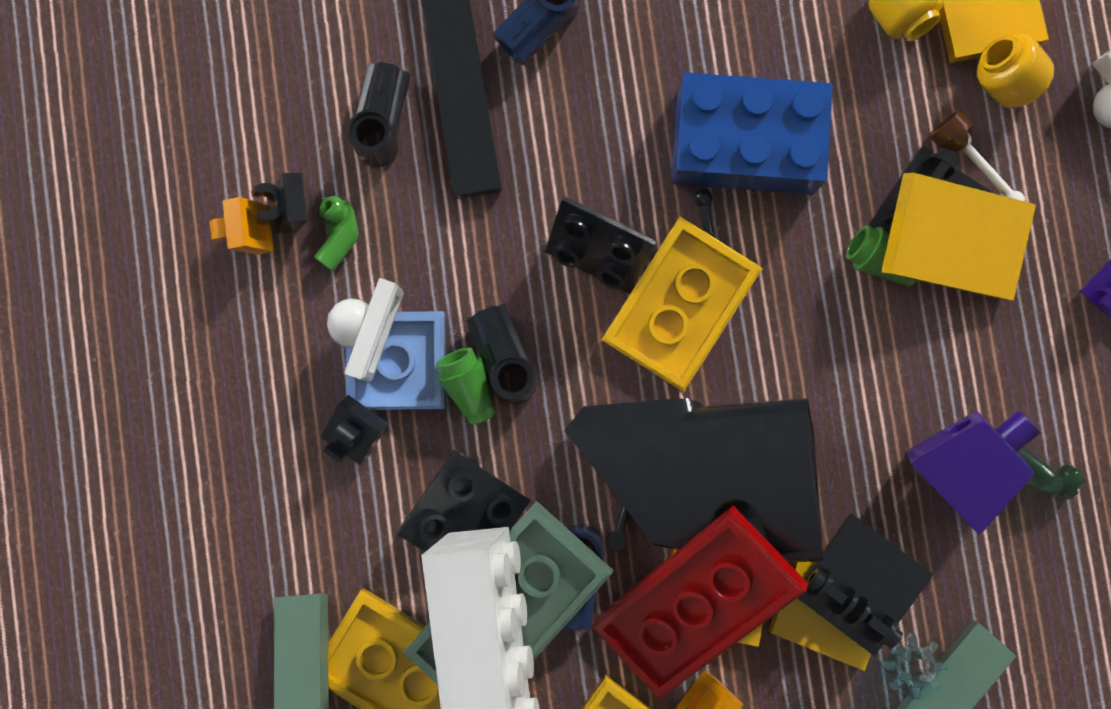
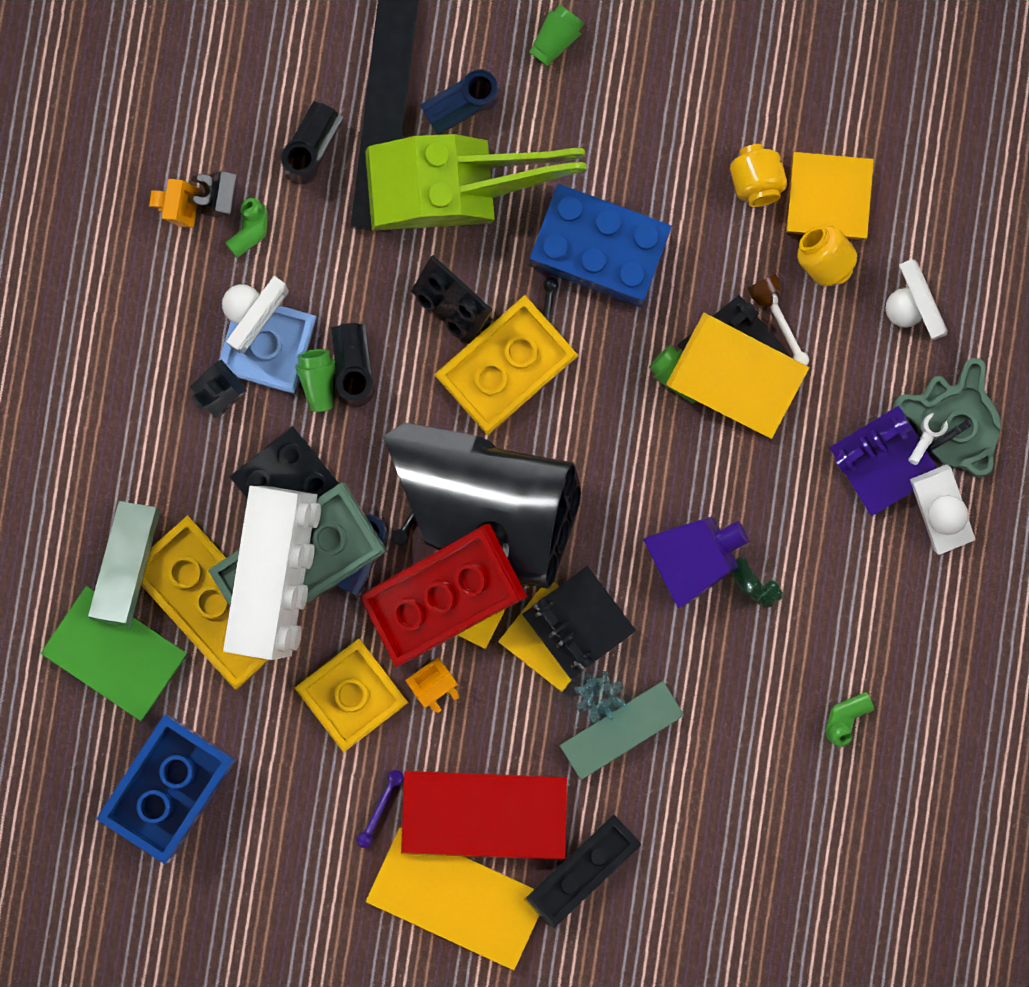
camera: 15 degrees right, 0 degrees up
none -> lime slope [365,134,587,231]

